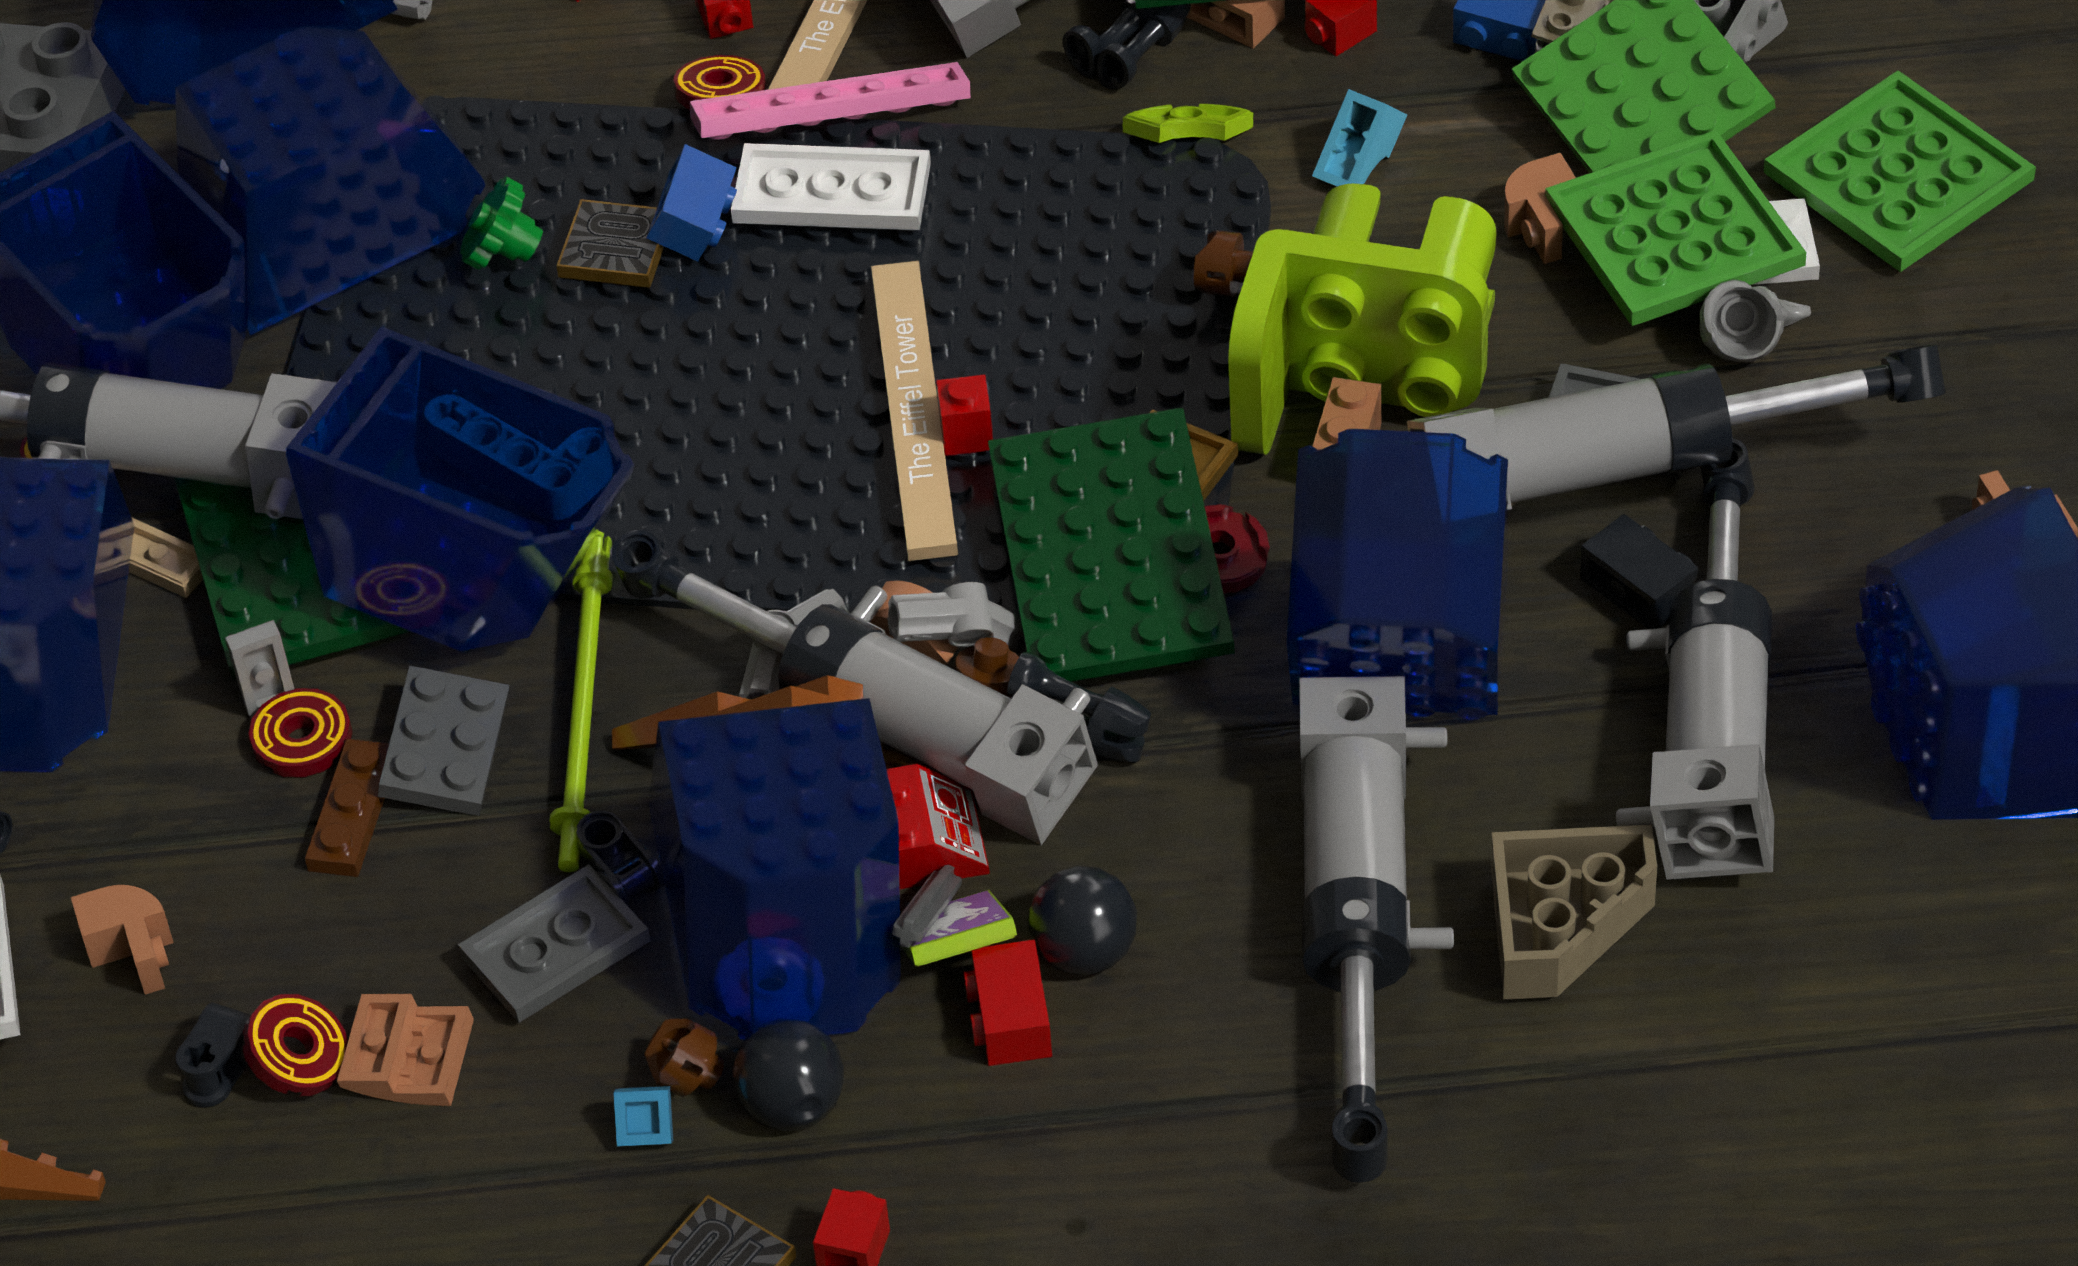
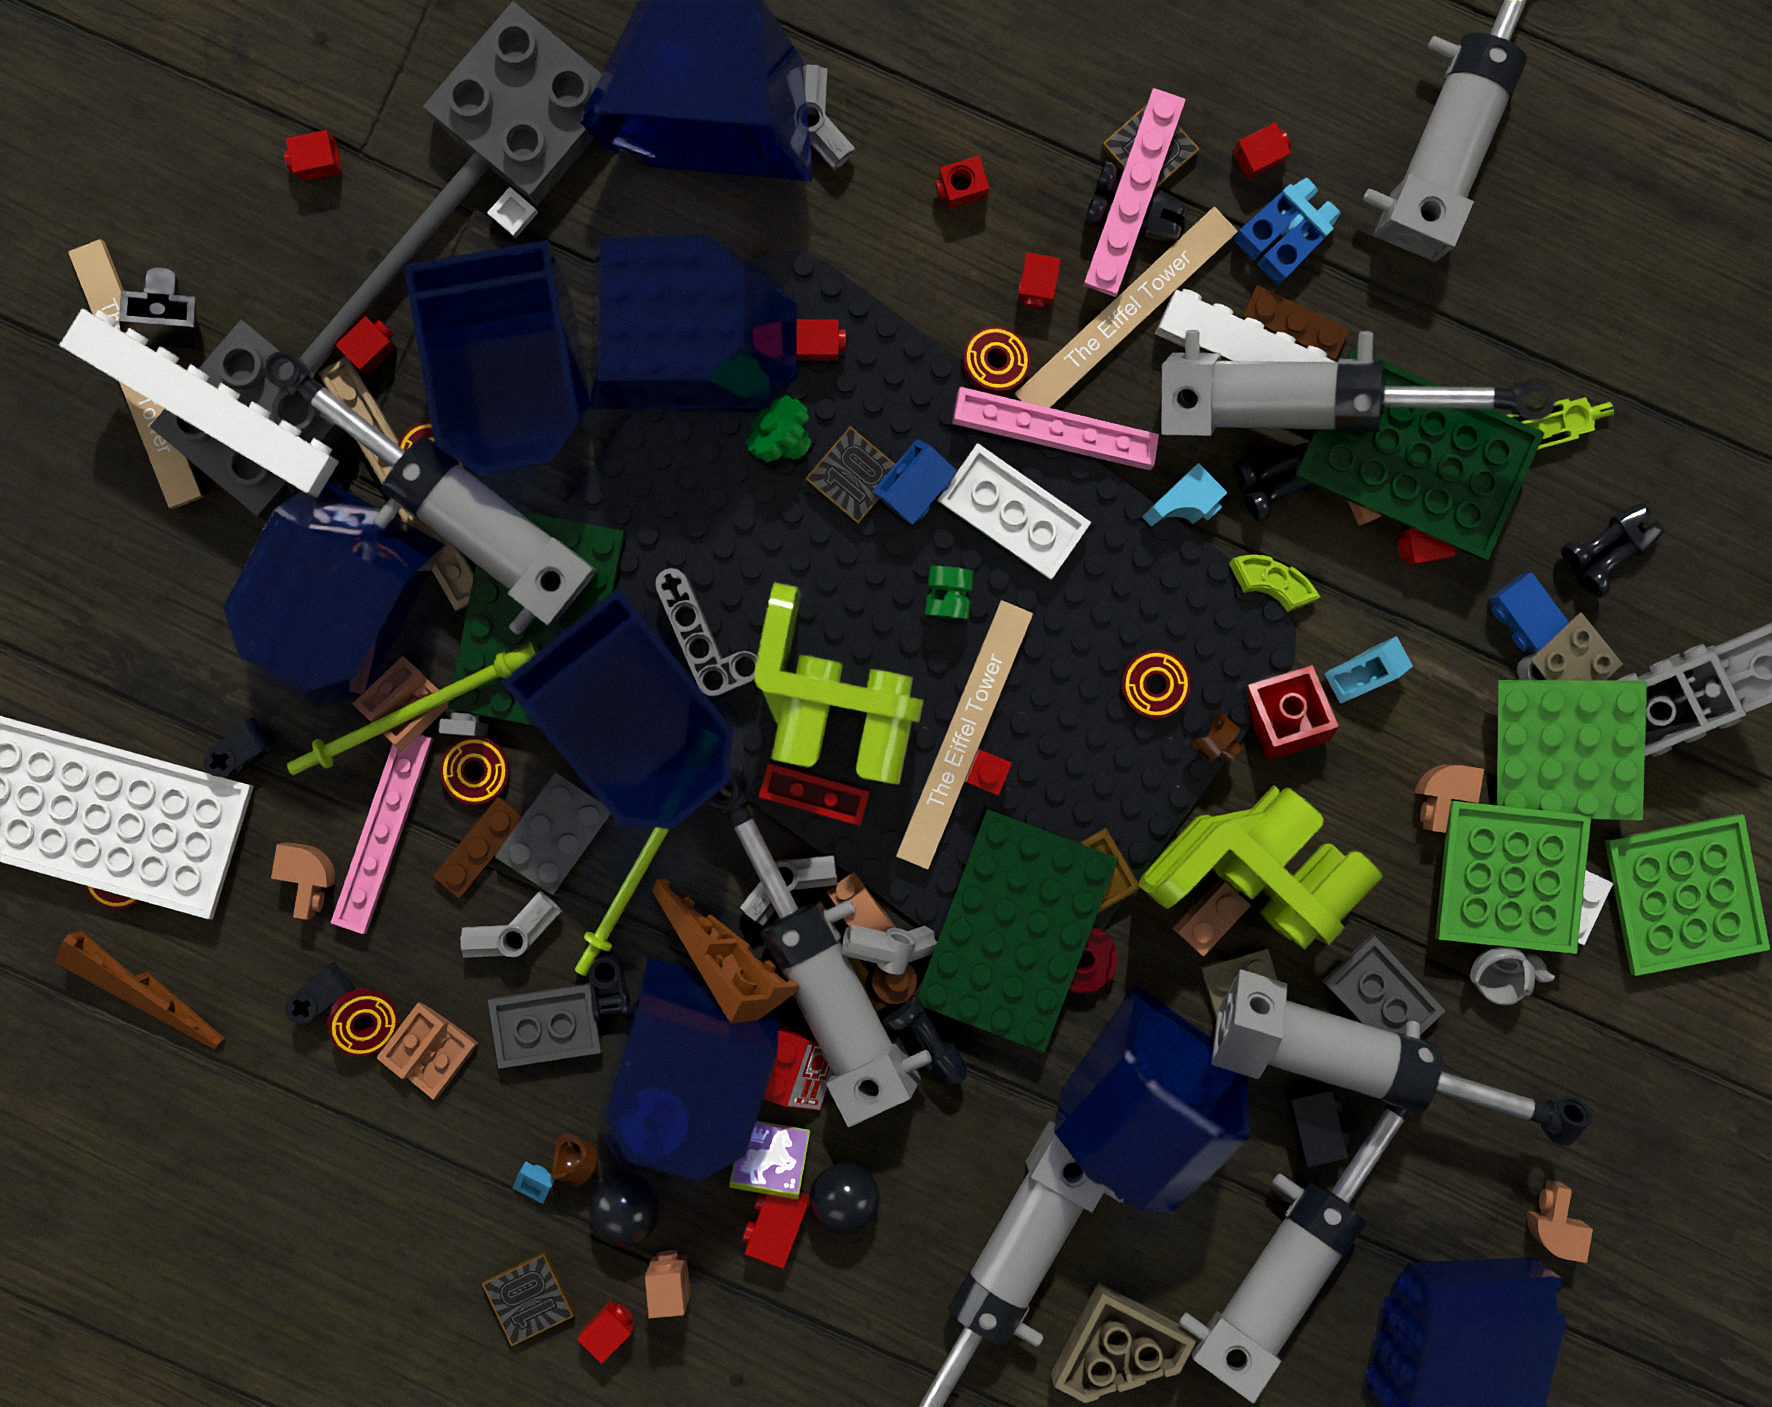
camera: 25 degrees right, 40 degrees up
dark grey axle [892,865,962,948] -> none
none -> lime bar [287,641,543,775]
none -> bright pink plate [331,734,434,934]
none -> nougat slope [352,656,449,752]
none -> light grey piece [460,891,562,958]
none -> nougat brick [645,1250,690,1318]
none -> lime piece [755,583,923,784]
none -> red brick [759,762,870,826]
none -> red brick [796,319,846,361]
none -> green wheel [924,566,974,620]
none -> dark red tile [1121,650,1191,718]
none -> medium azure arch [1142,463,1227,527]
none -> red slope [1247,665,1339,761]

